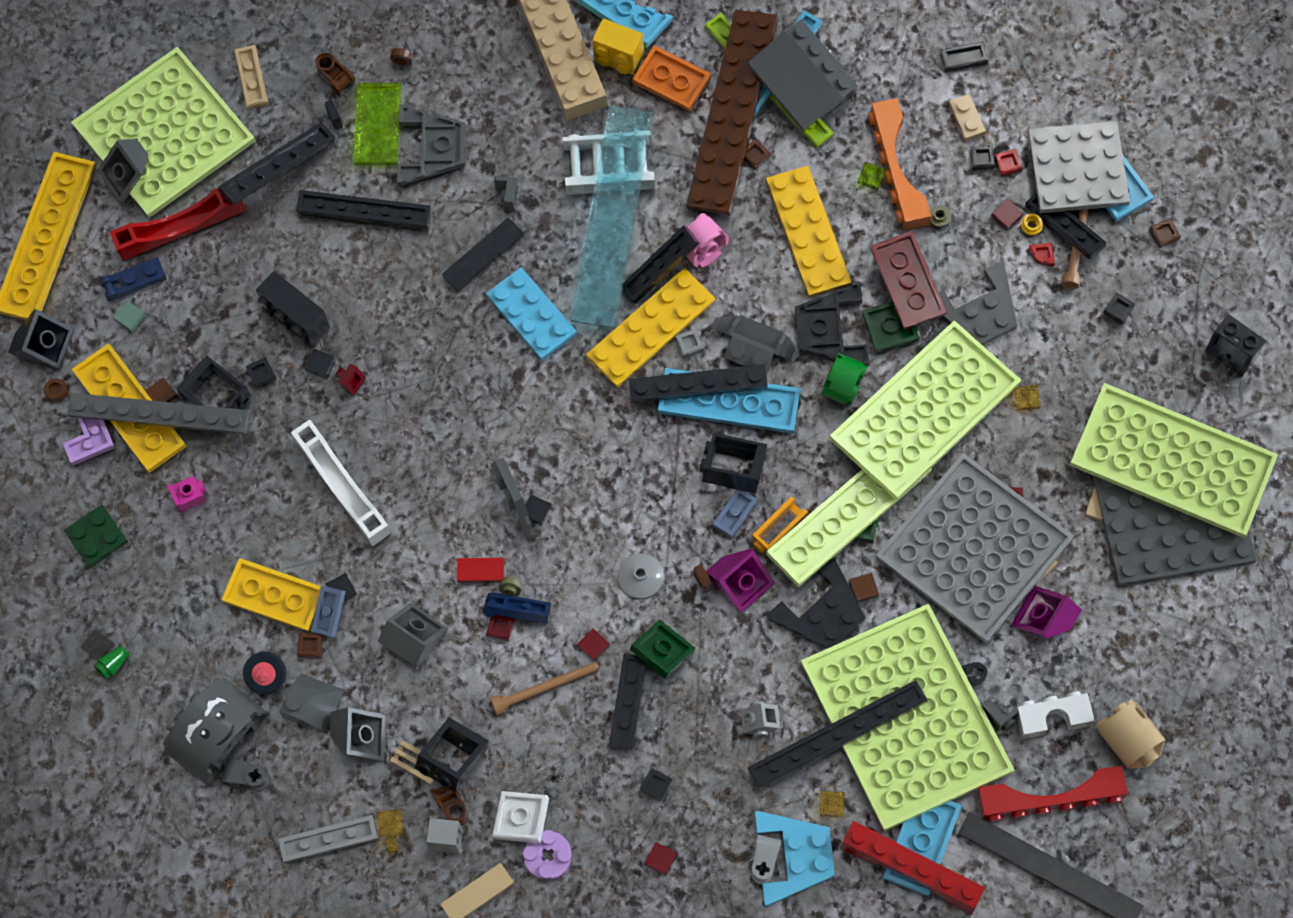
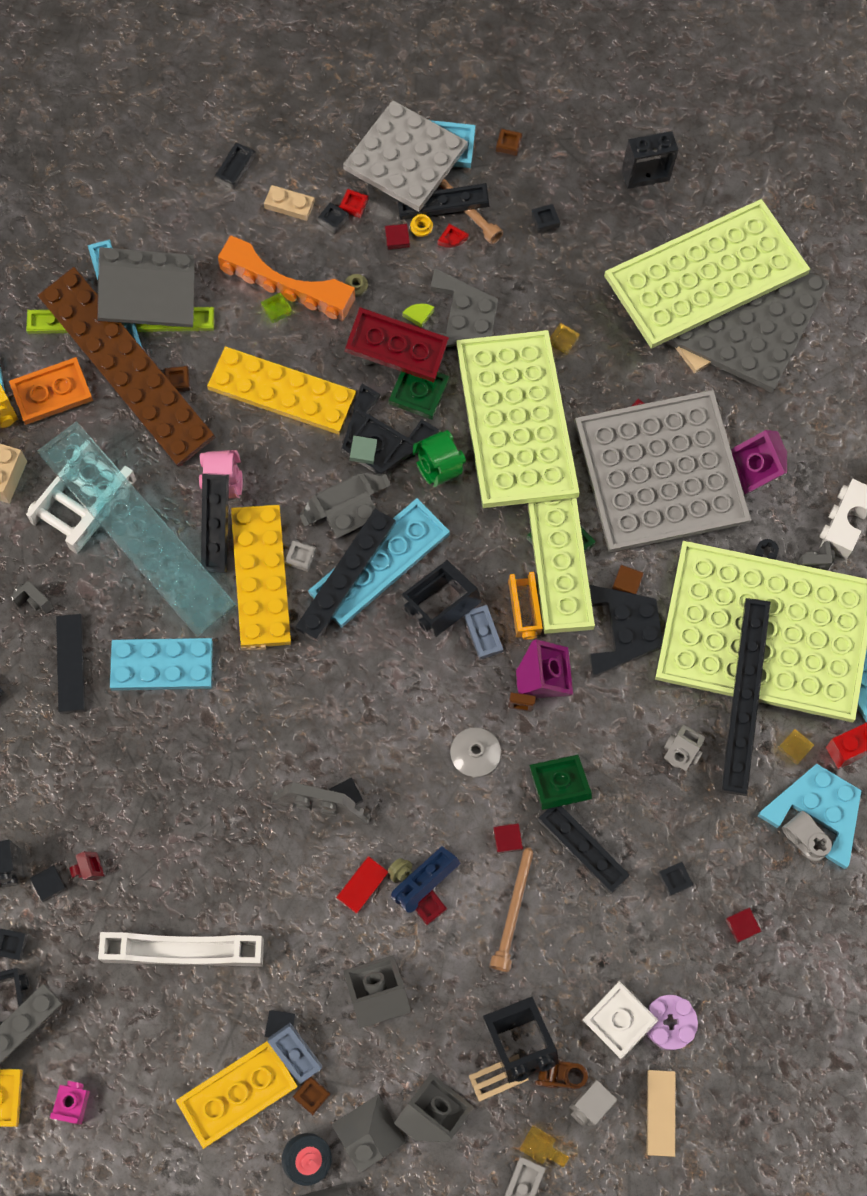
camera: 60 degrees left, 0 degrees up
none -> sand green tile [349,436,377,464]
none -> lime tile [402,304,434,328]

